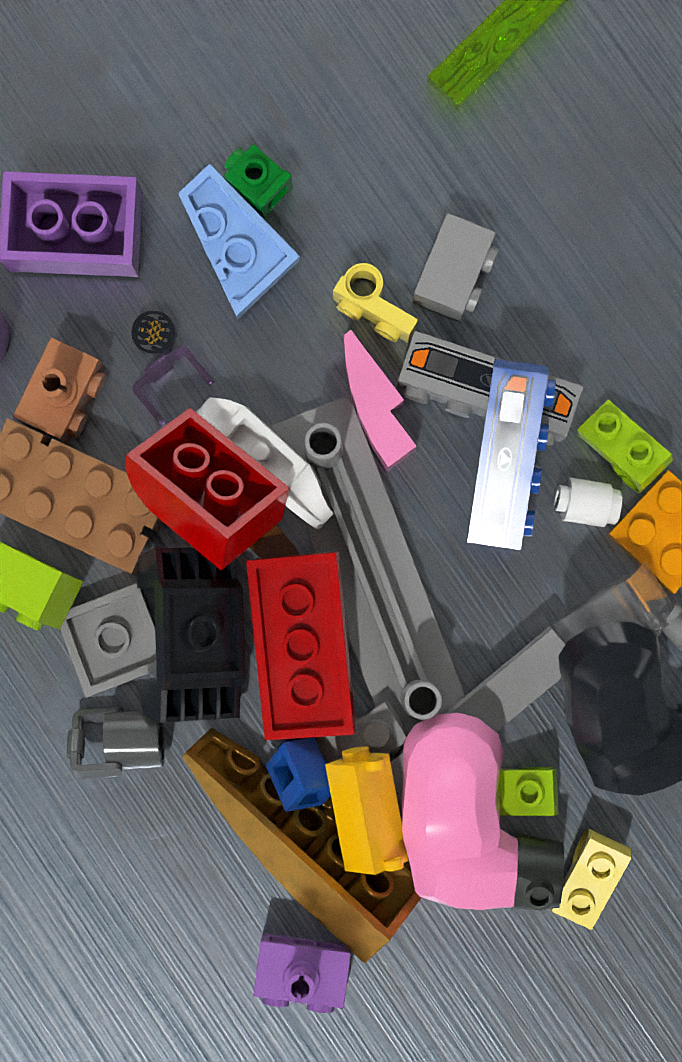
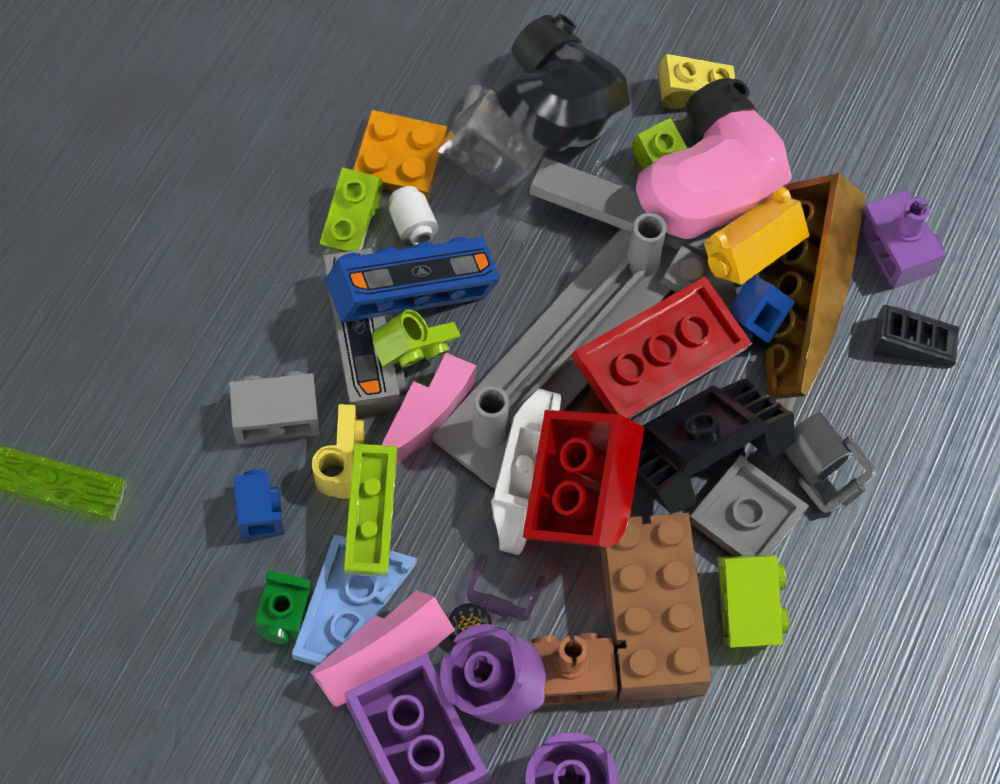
camera: 125 degrees left, 20 degrees down
none -> blue brick [233,469,285,540]
none -> bright pink slope [310,590,455,707]
none -> lime plate [344,443,397,577]
none -> lime plate [373,309,461,368]
none -> medium lavender brick [440,624,546,725]
none -> black slope [874,305,959,366]

